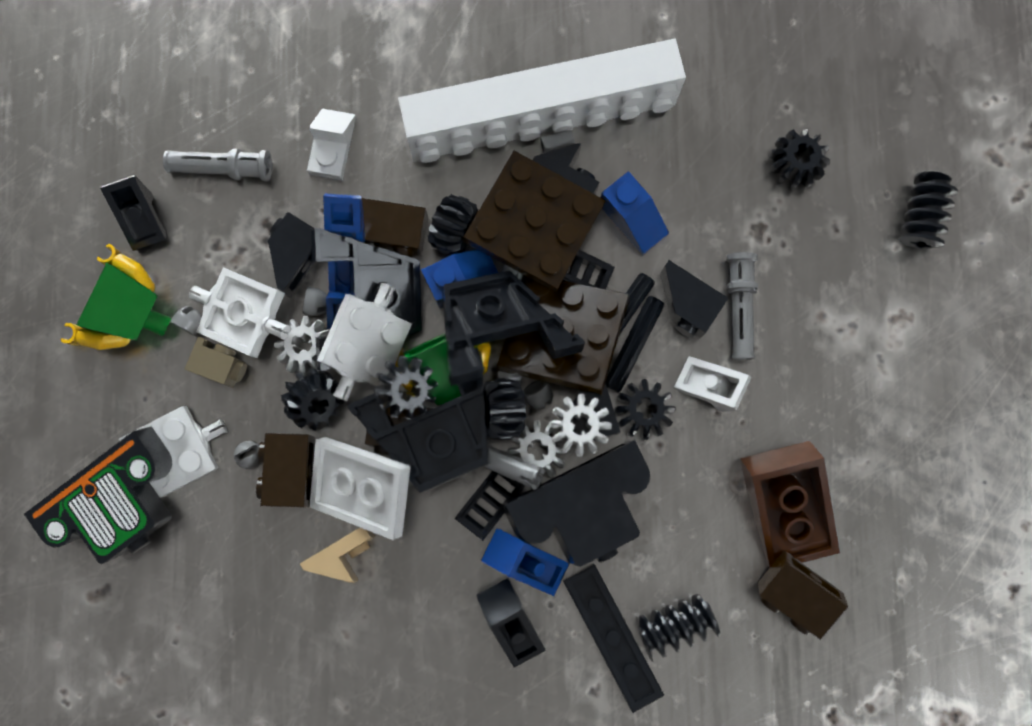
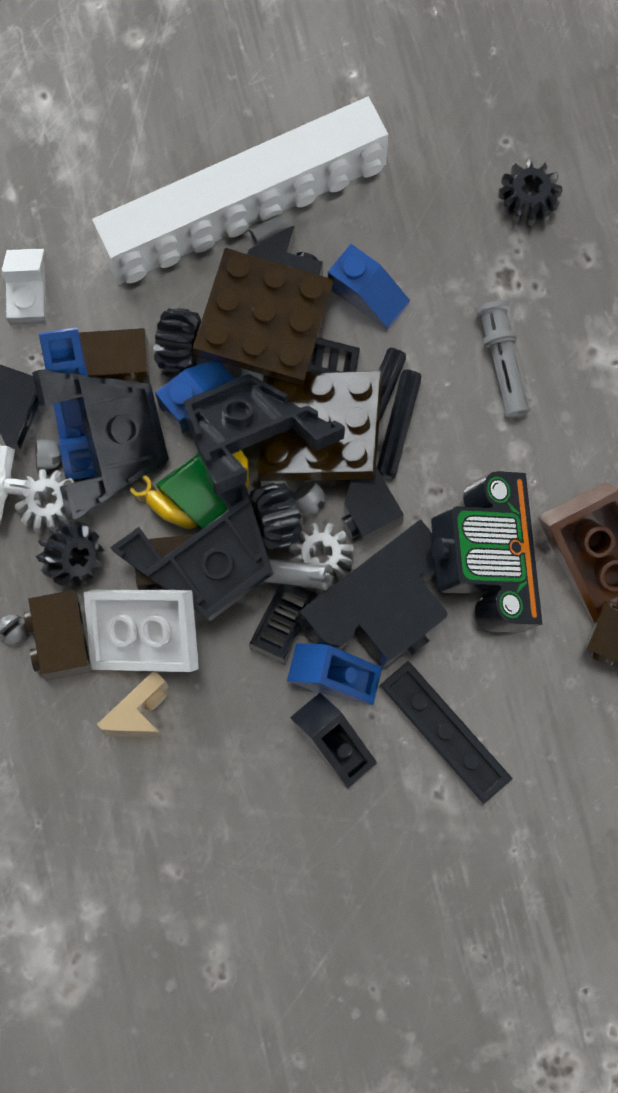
camera: 10 degrees left, 5 degrees down
white plate [317,283,412,402] -> none
black gear [374,356,438,419] -> none
white gear [549,394,612,457] -> none
black gear [614,379,676,440] -> none
black piece [638,594,721,662] -> none
black slope [660,260,729,339] -> none
white slope [674,356,752,412] -> none
none -> brick [431,471,543,633]

